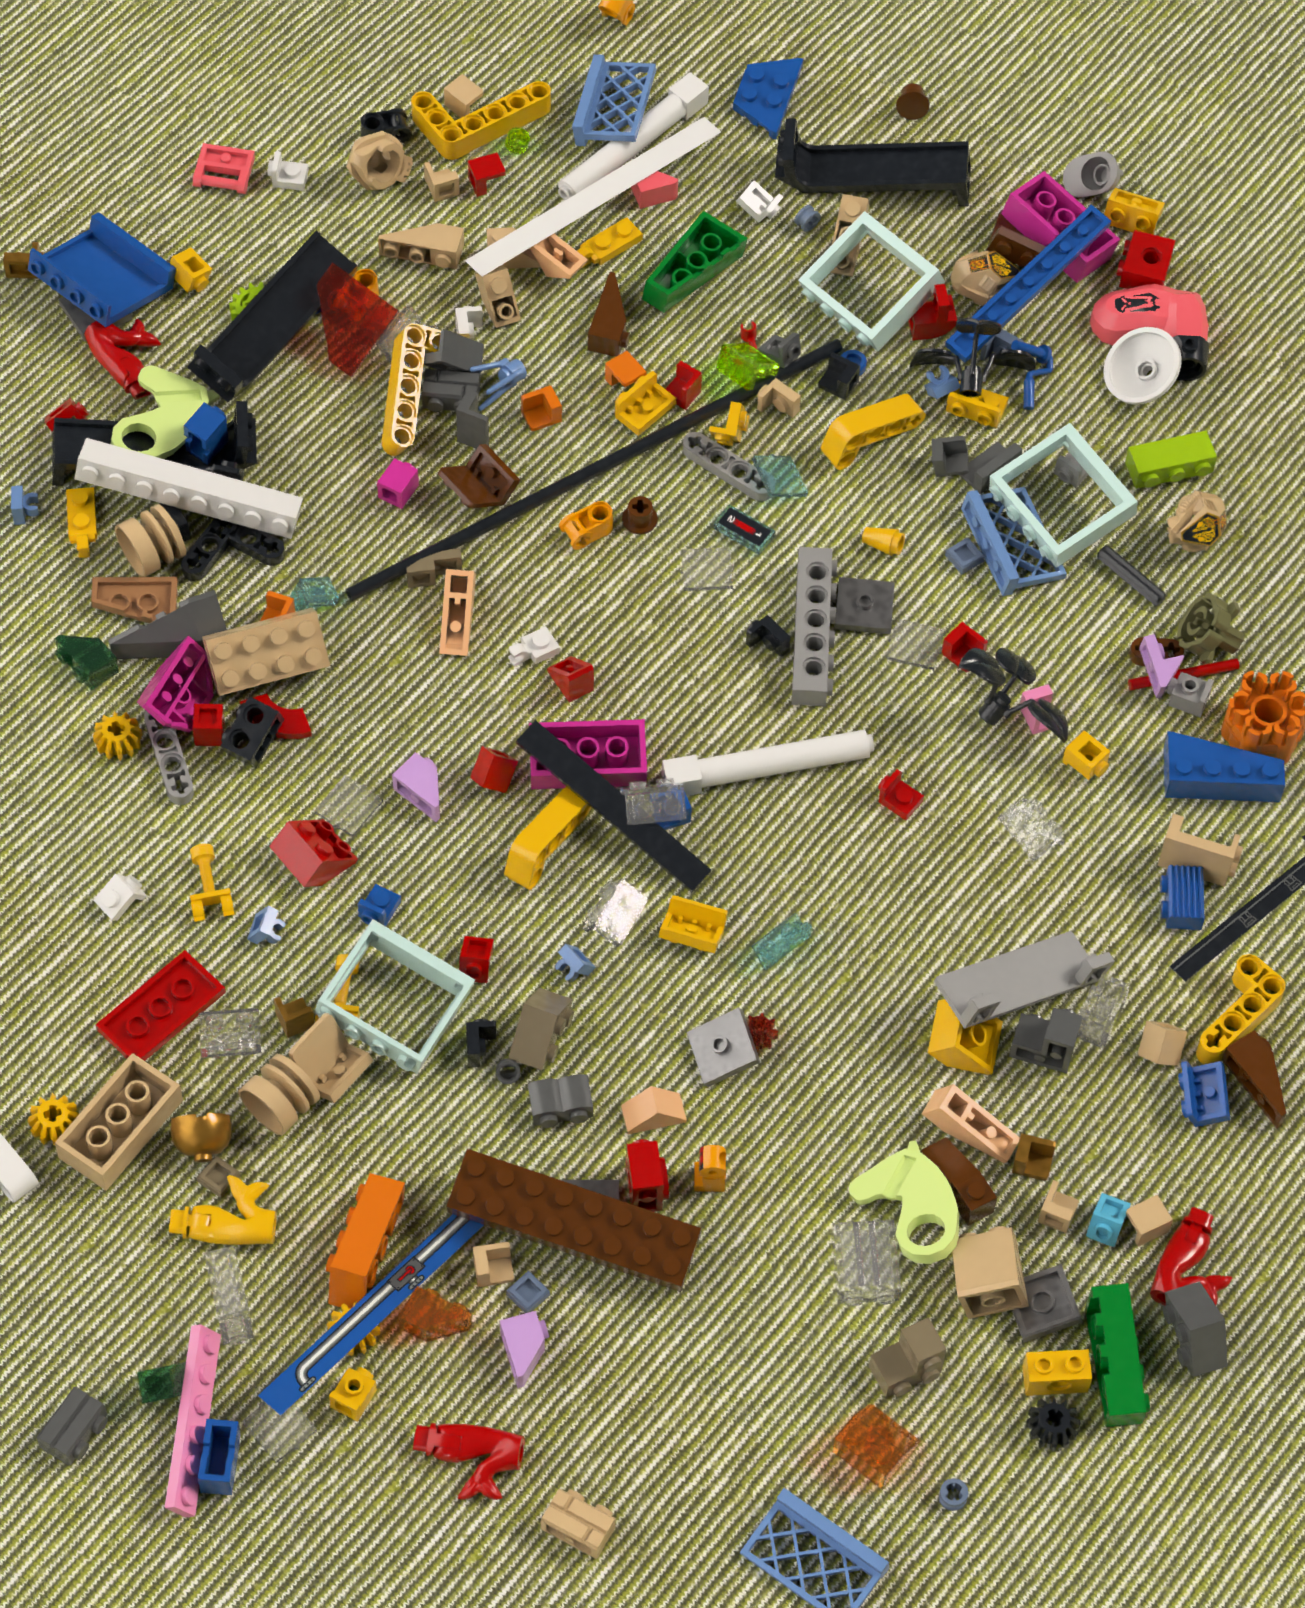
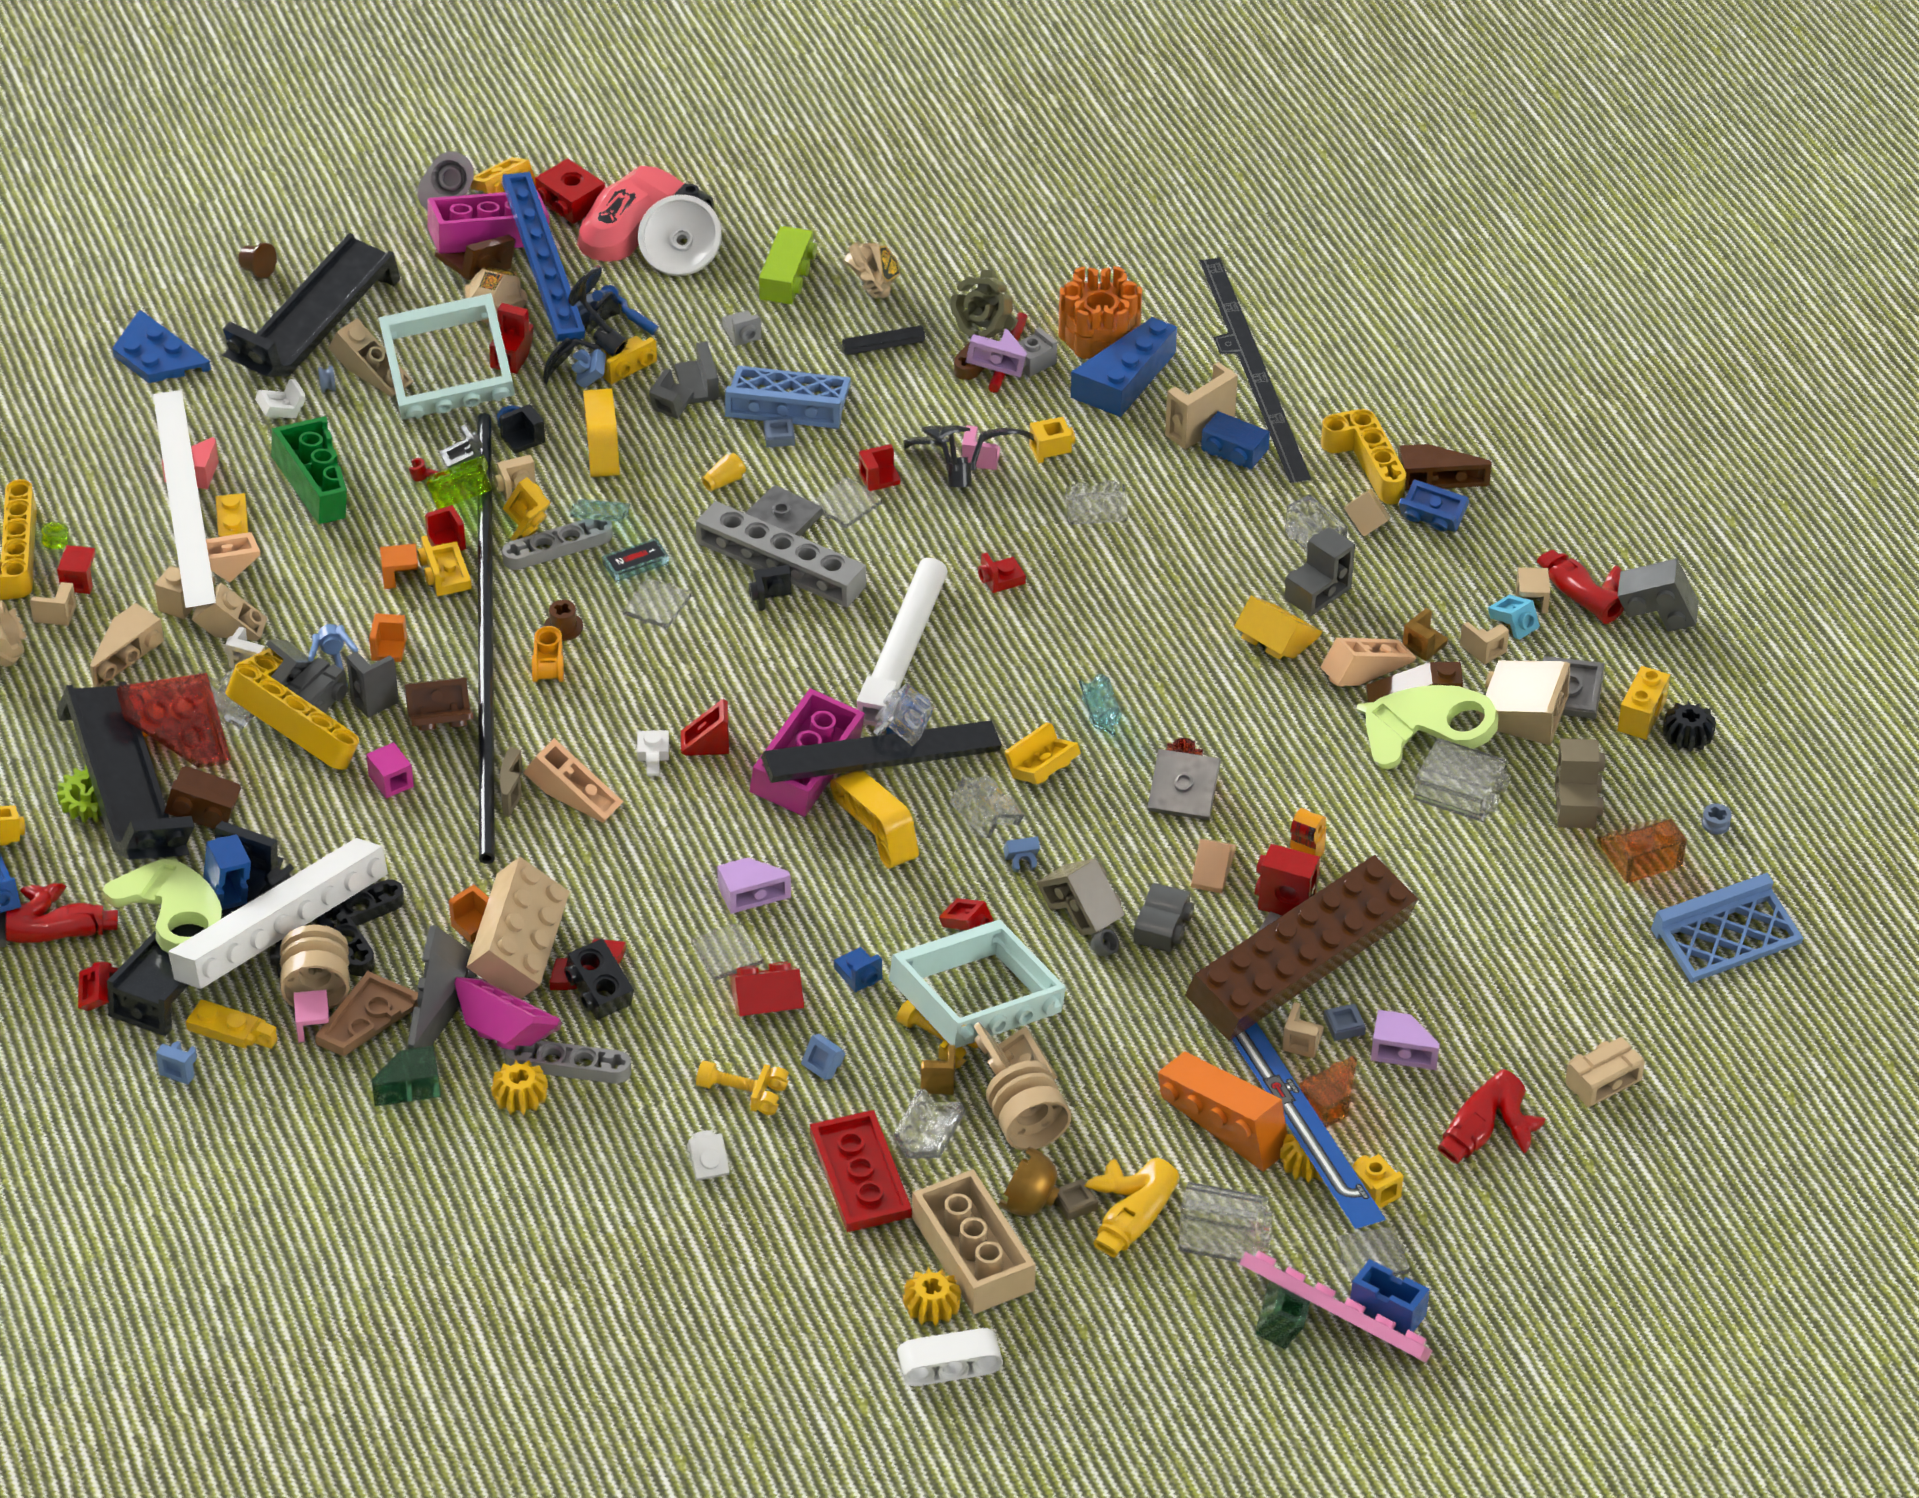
camera: 60 degrees left, 15 degrees down
dark grey brick [36,1387,108,1466] -> none
red panel [193,704,225,746] -> none
clear light blue bracket [290,577,339,611] -> none
black bracket [466,1019,496,1068] -> none
red panel [470,746,518,793] -> none
white brick [558,72,709,200] -> none
medium blue fence [572,54,657,146] -> none
reddish brown slope [588,272,630,357] -> none
light grey bracket [934,931,1115,1029] -> none
light aqua window [989,423,1138,568] -> none
green wedge [1084,1283,1150,1427] -> none
none -> reddish brown bracket [164,766,241,829]
none -> bright pink panel [294,990,330,1043]

